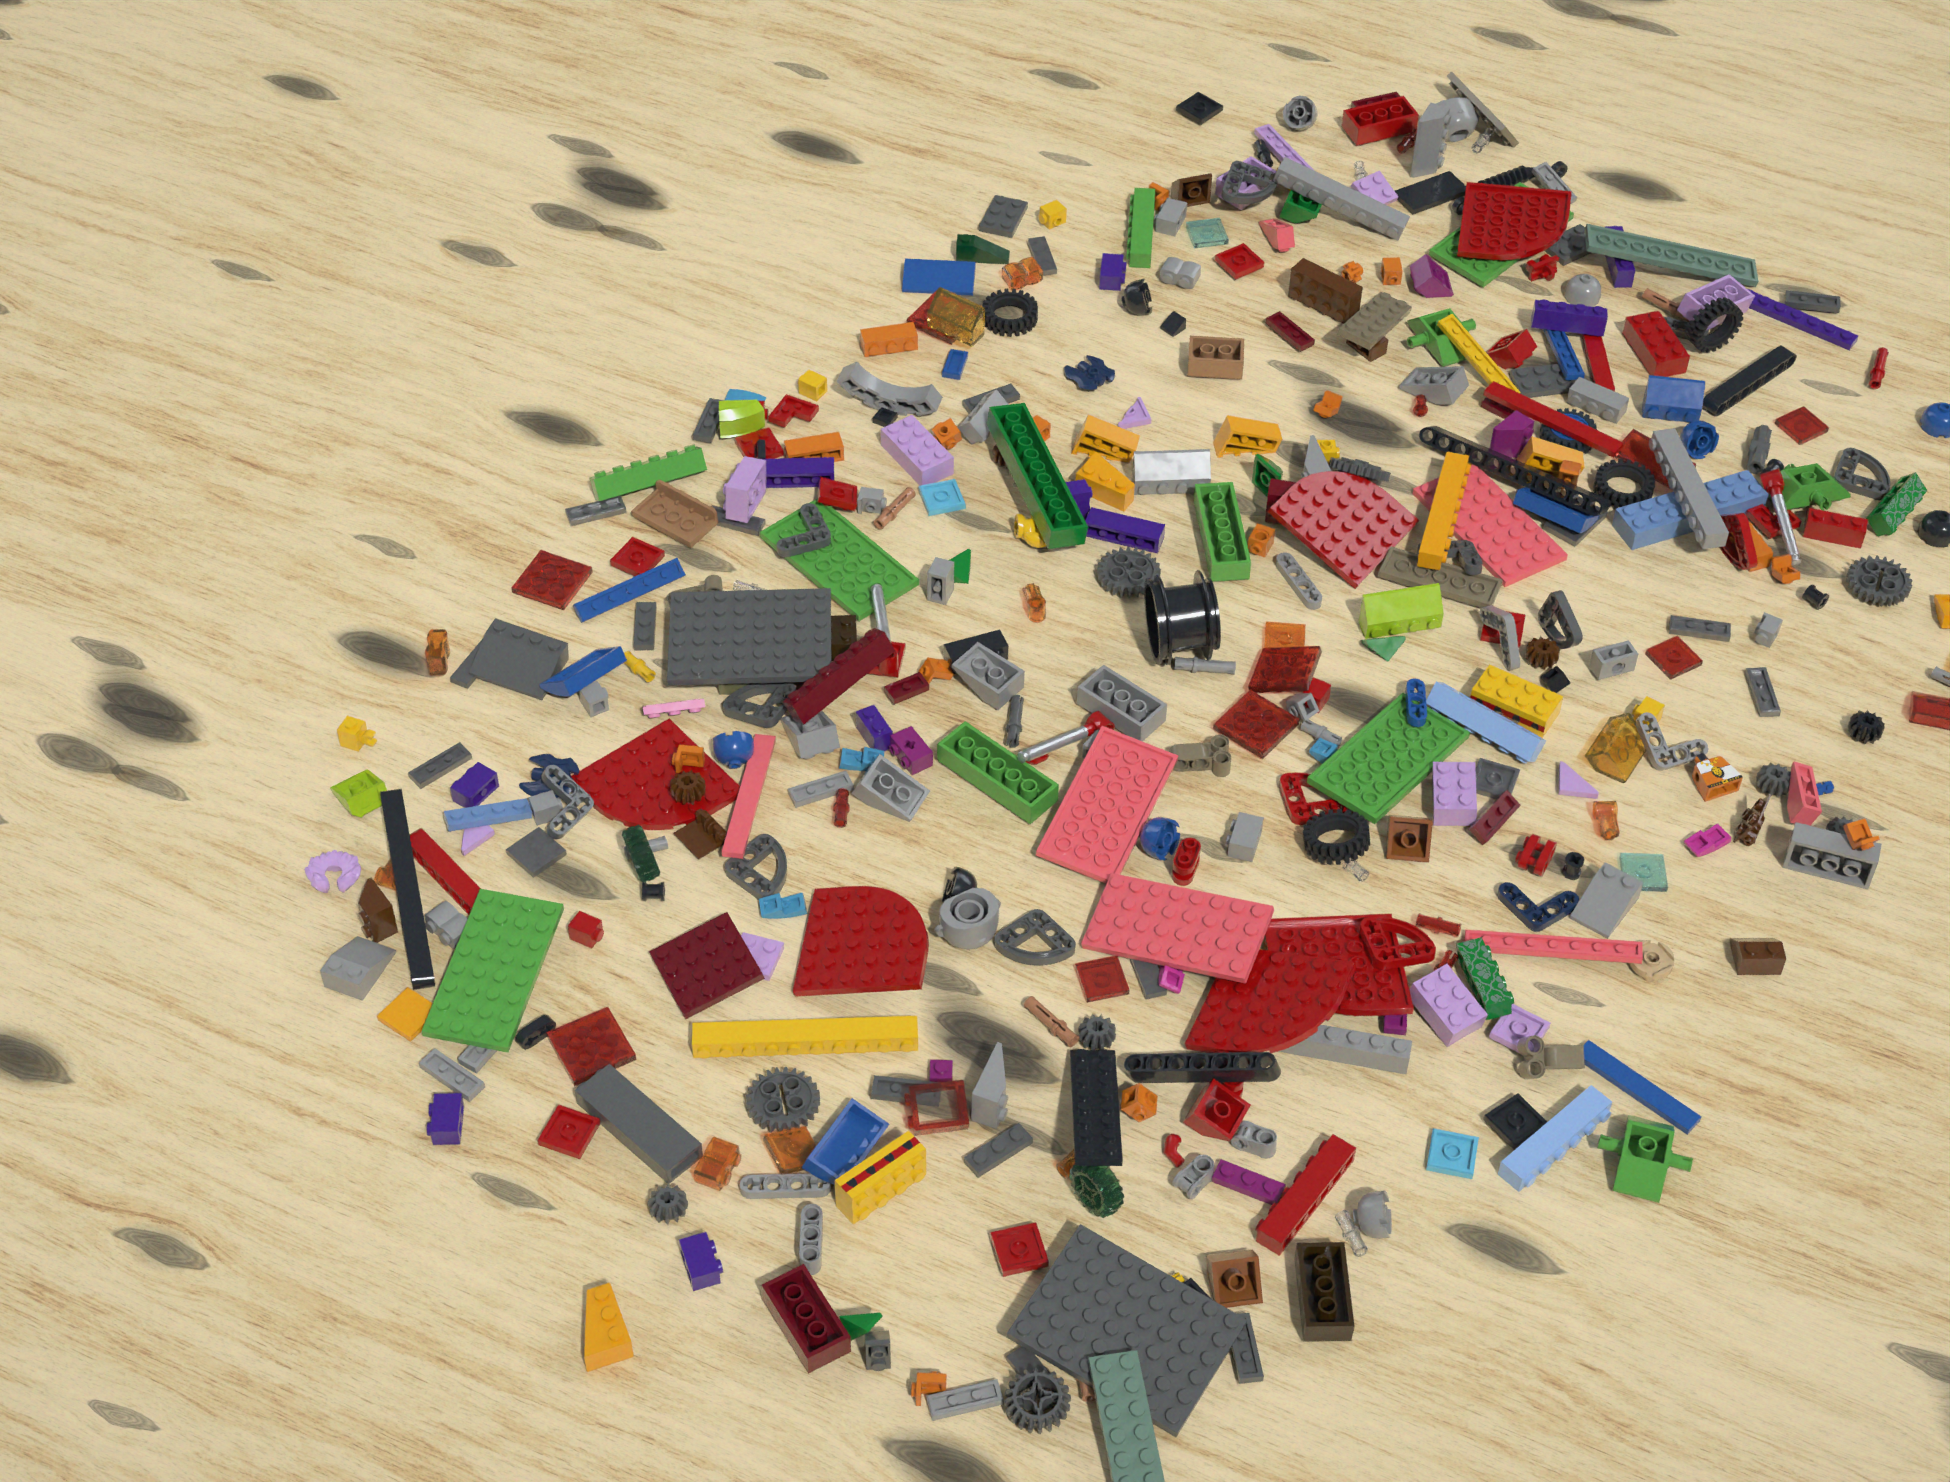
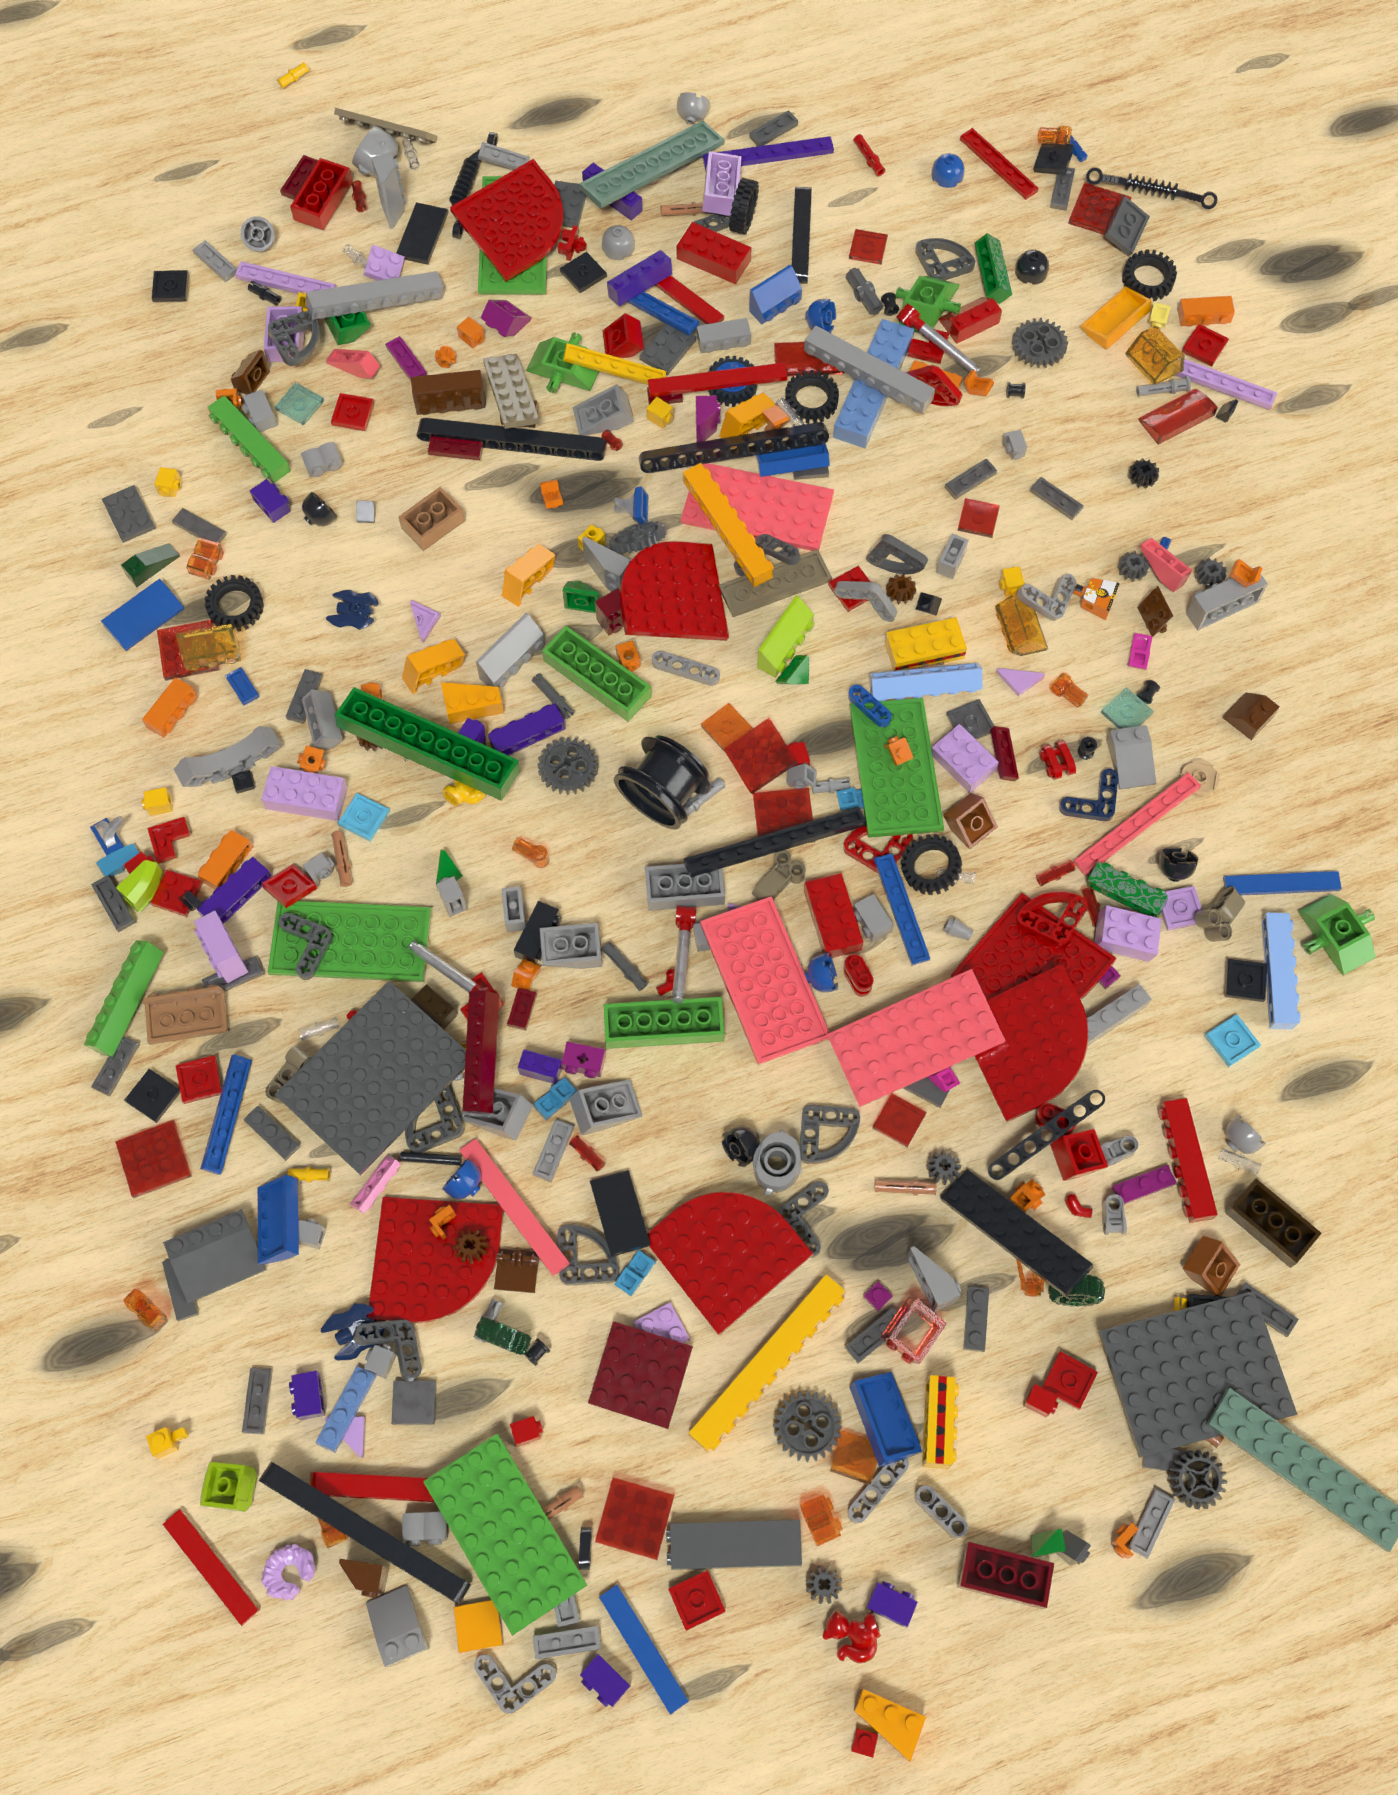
camera: 45 degrees left, 20 degrees up
none -> piece [90,816,124,856]
none -> black plate [124,1069,180,1123]
none -> red tile [162,1509,260,1626]
none -> light grey tile [193,240,237,282]
none -> yellow pin [277,62,309,89]
none -> magenta plate [385,336,427,381]
none -> black piece [400,1152,462,1166]
none -> black beam [416,418,607,461]
none -> light grey beam [474,1655,556,1714]
none -> light grey brick [502,886,526,933]
none -> dark grey pin [532,673,575,719]
none -> nougat pin [542,1485,584,1520]
none -> black plate [560,251,607,293]
none -> black tile [590,1170,651,1257]
none -> blue tile [599,1585,689,1715]
none -> blue piece [614,486,649,524]
none -> yellow brick [646,397,674,429]
none -> light grey cylinder [677,92,710,124]
none -> black plate [683,807,866,878]
none -> clear pin [774,397,805,426]
none -> dark grey beam [778,1182,829,1258]
none -> red brick [804,873,864,958]
none -> red animal [823,1610,881,1663]
none -> red plate [851,1728,878,1758]
none -> blue tile [874,853,931,966]
none -> orange bracket [883,736,914,766]
none -> light grey cone [943,917,973,941]
none -> red brick [1023,1384,1059,1418]
none -> black bush [1137,680,1160,704]
none -> black cylinder [1158,847,1199,882]

